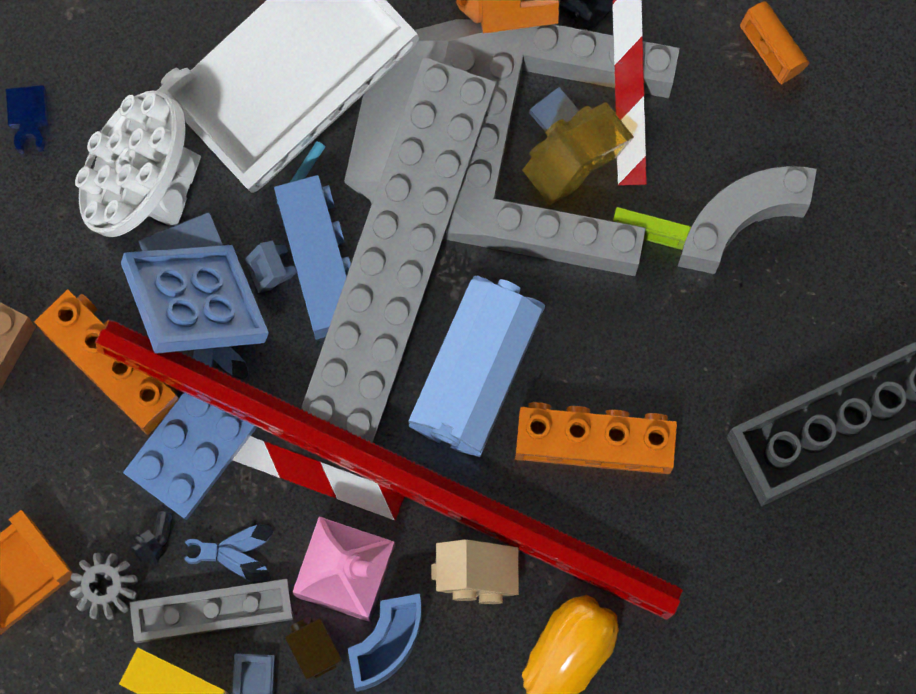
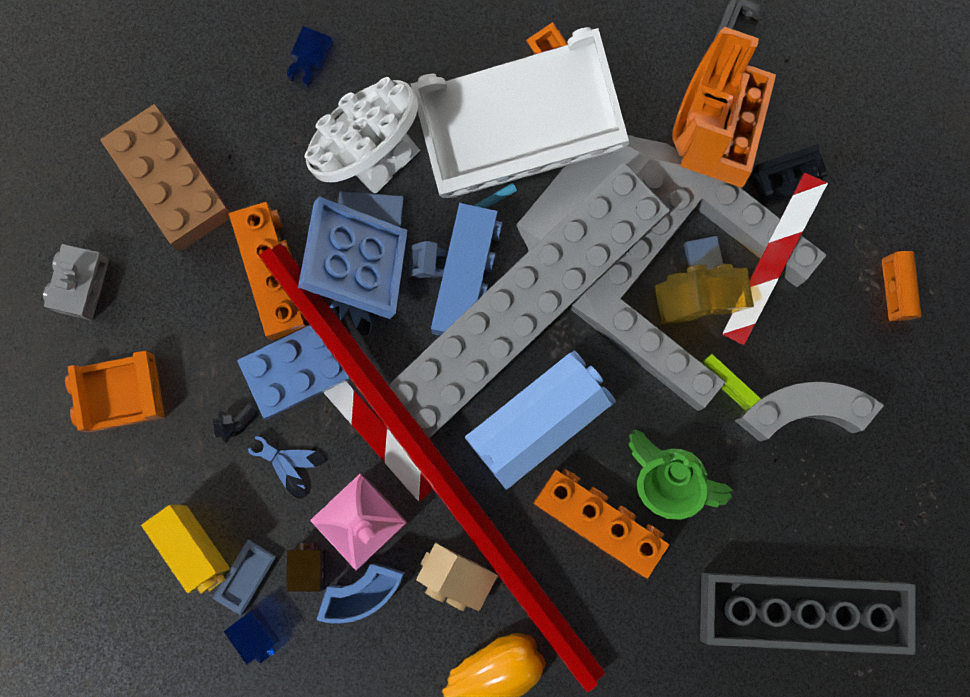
camera: 30 degrees right, 5 degrees up
light grey gear [70,553,138,620] -> none
light grey plate [130,579,293,643] -> none
none -> bright green helmet [629,429,733,520]

